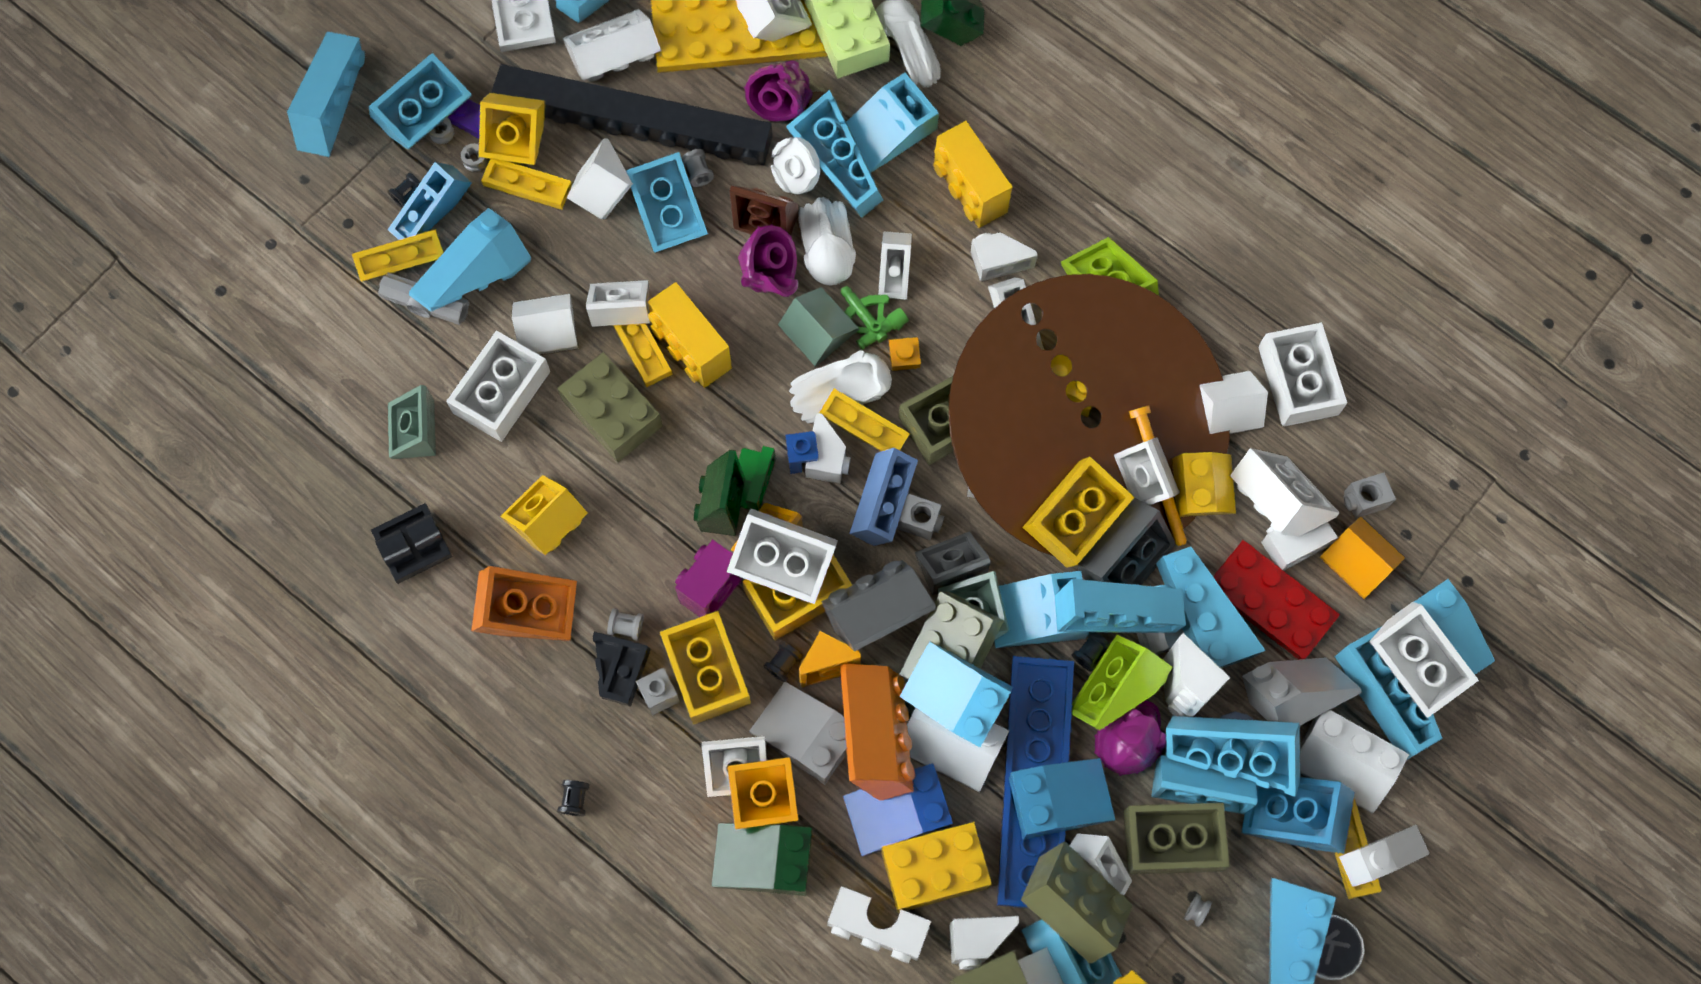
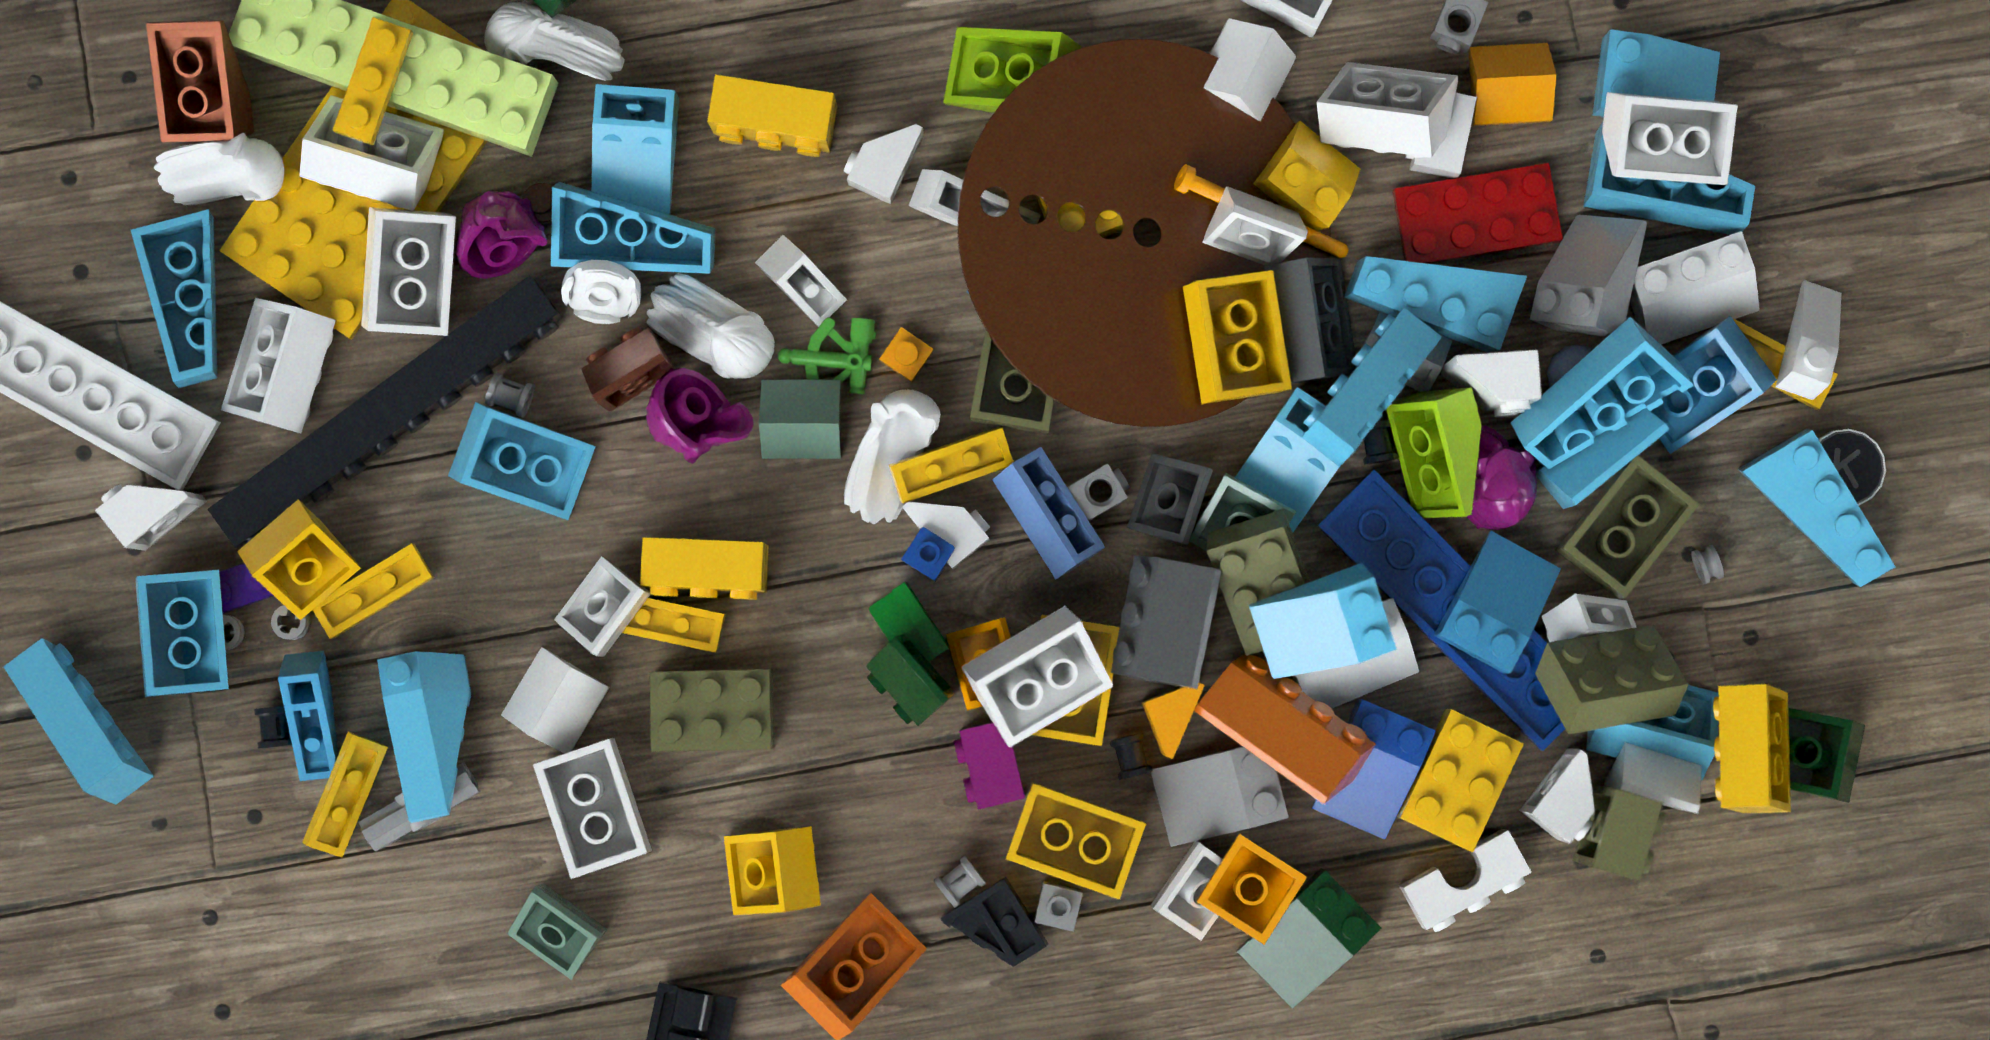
camera: 45 degrees left, 15 degrees up
white slope [567,138,633,219] -> none
none -> white slope [95,485,207,551]
none -> white brick [361,207,456,336]

